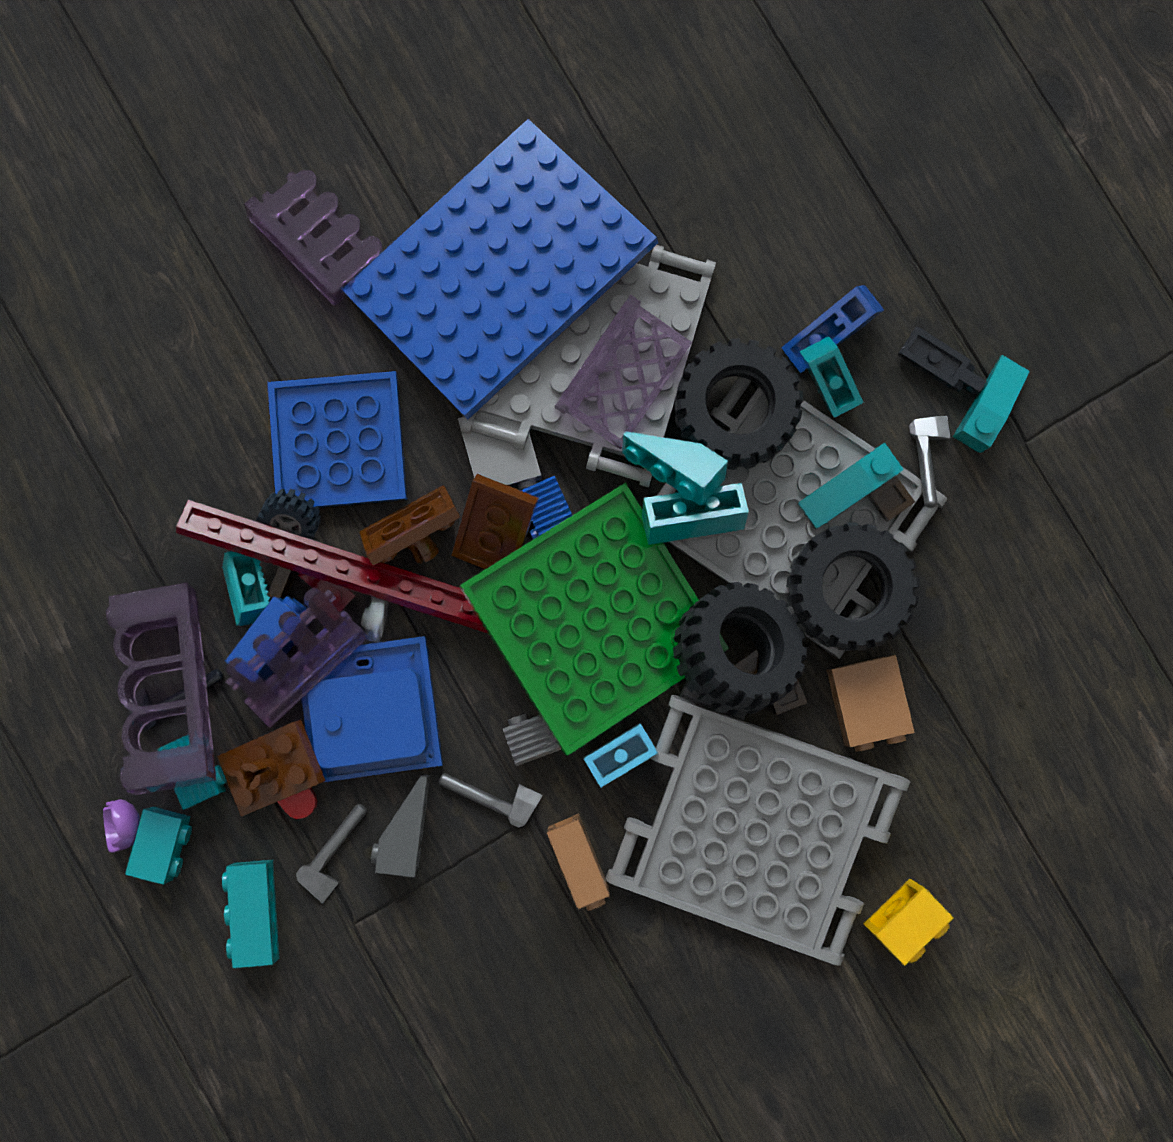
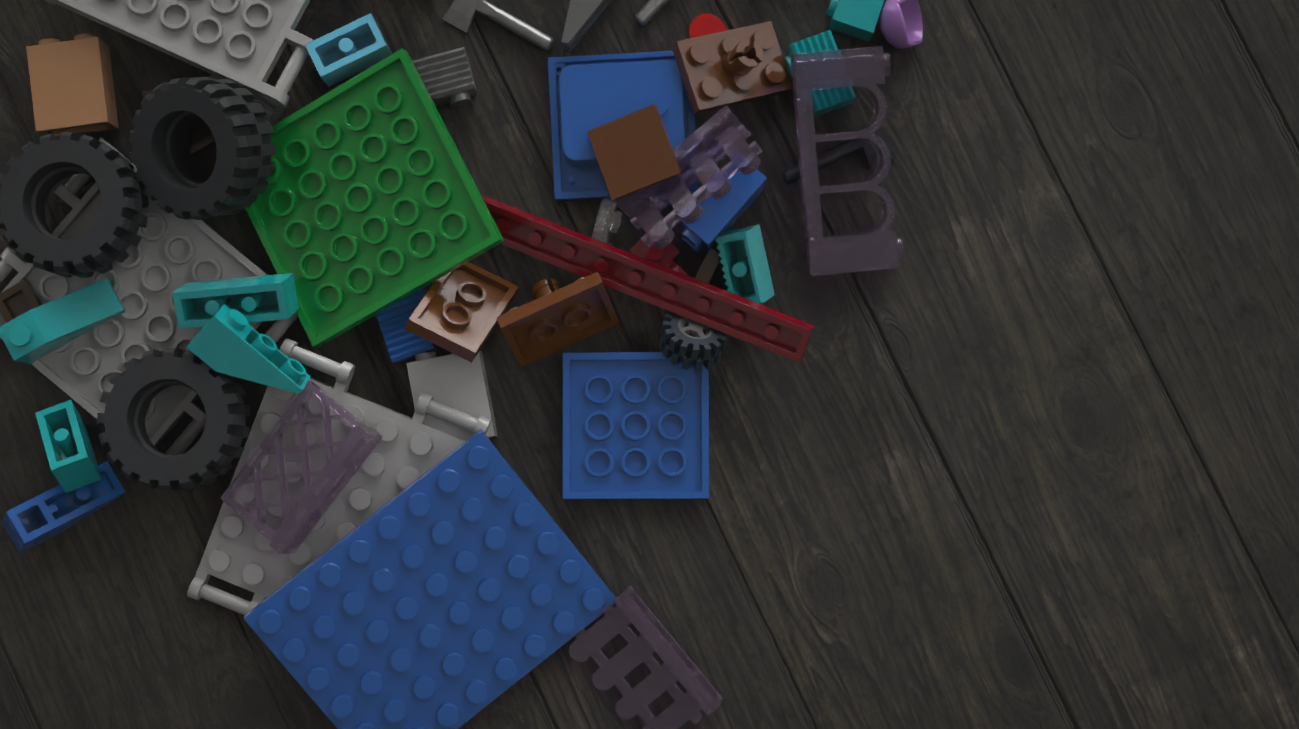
camera: 170 degrees left, 0 degrees up
none -> reddish brown tile [587,104,683,201]

